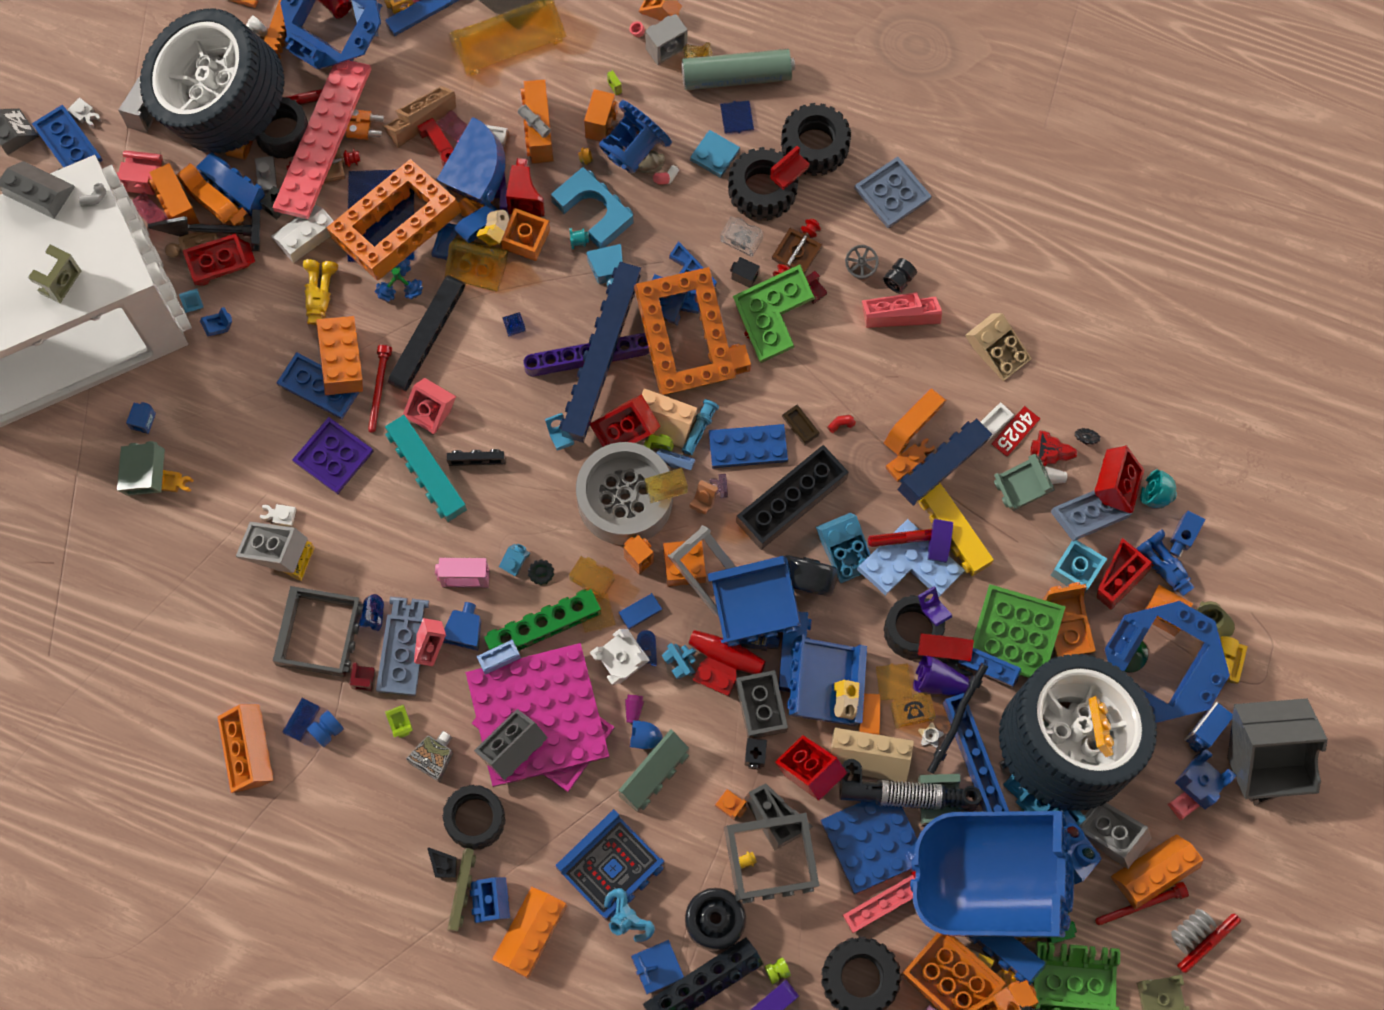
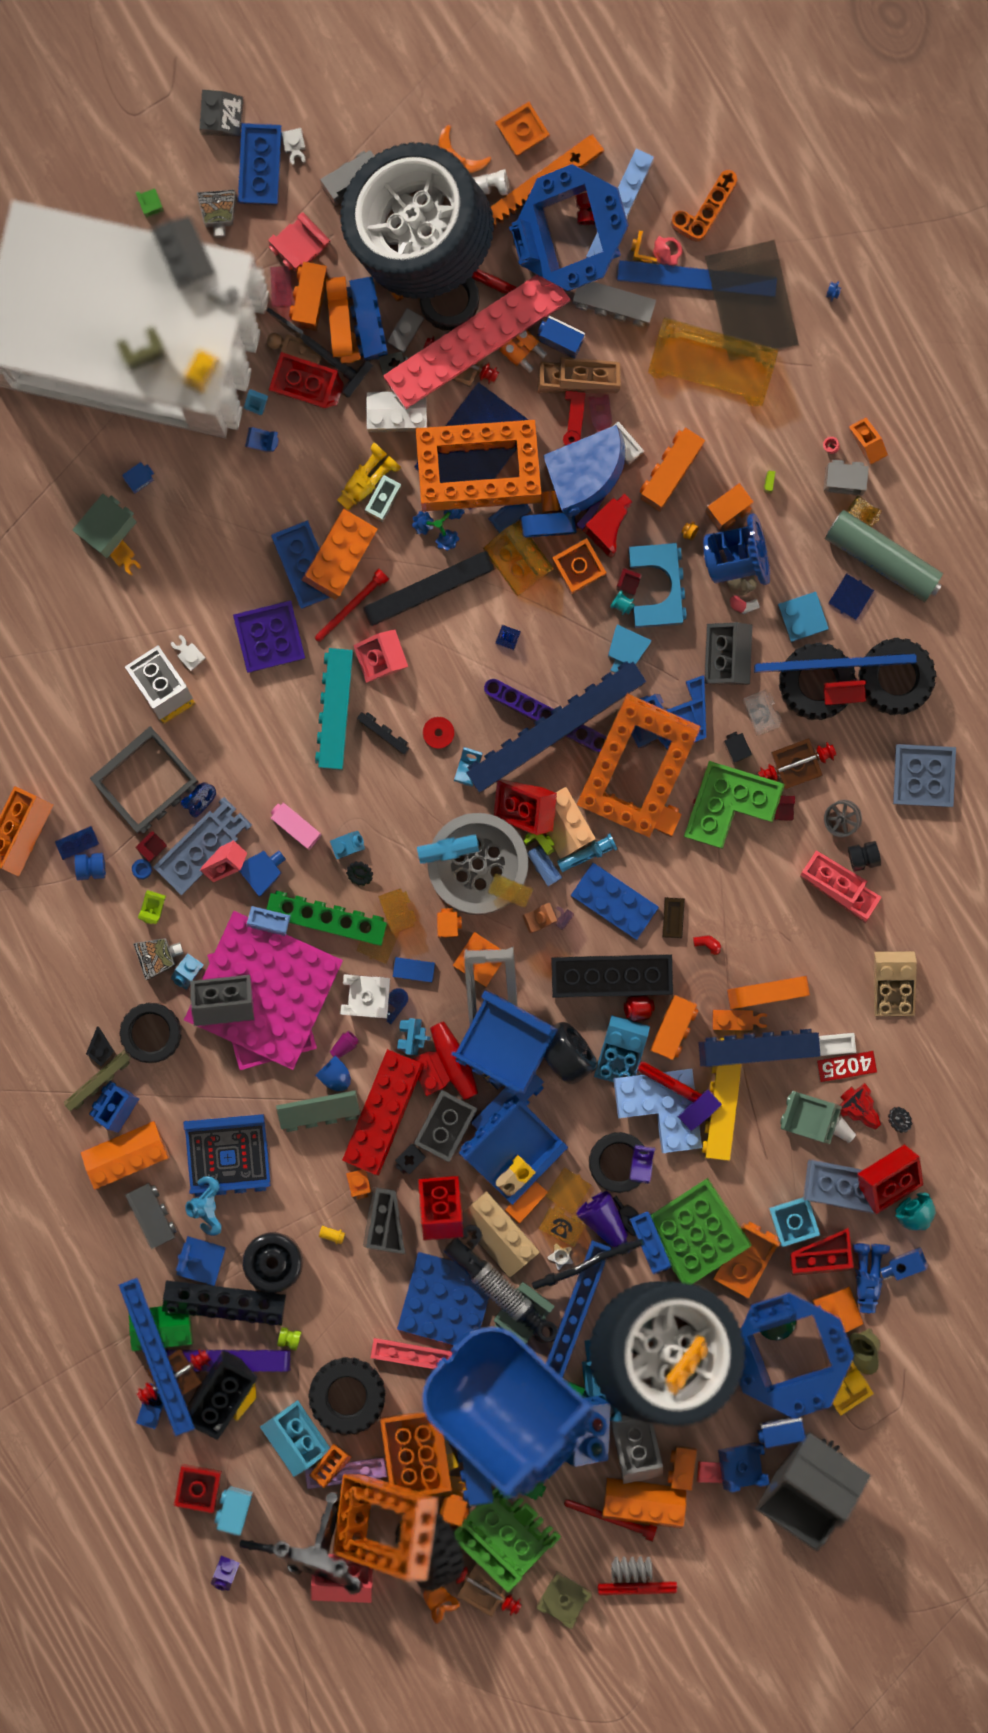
camera: 40 degrees right, 15 degrees up
leg [476,210,509,246] -> none
light grey pin [517,104,551,138] -> none
dark grey window [724,813,820,904] -> none
red sticker [918,633,974,661] -> none
none -> dark grey slope [125,1183,177,1249]
none -> blue tile [132,859,152,879]
none -> dark azure bracket [171,953,204,989]
none -> yellow torso [184,349,221,394]
none -> red plate [342,1049,424,1176]
none -> light aqua brick [365,475,402,522]
none -> dark azure piece [417,835,479,864]
none -> red piece [423,717,455,749]
none -> blue piece [538,316,585,358]
none -> light grey brick [573,282,656,327]
none -> dark red panel [616,568,642,596]
none -> red head [624,995,655,1022]
none -> orange brick [650,995,699,1060]
none -> orange brick [668,1446,697,1490]
none -> dark grey slope [705,622,753,685]
none -> blue tile [754,654,917,673]

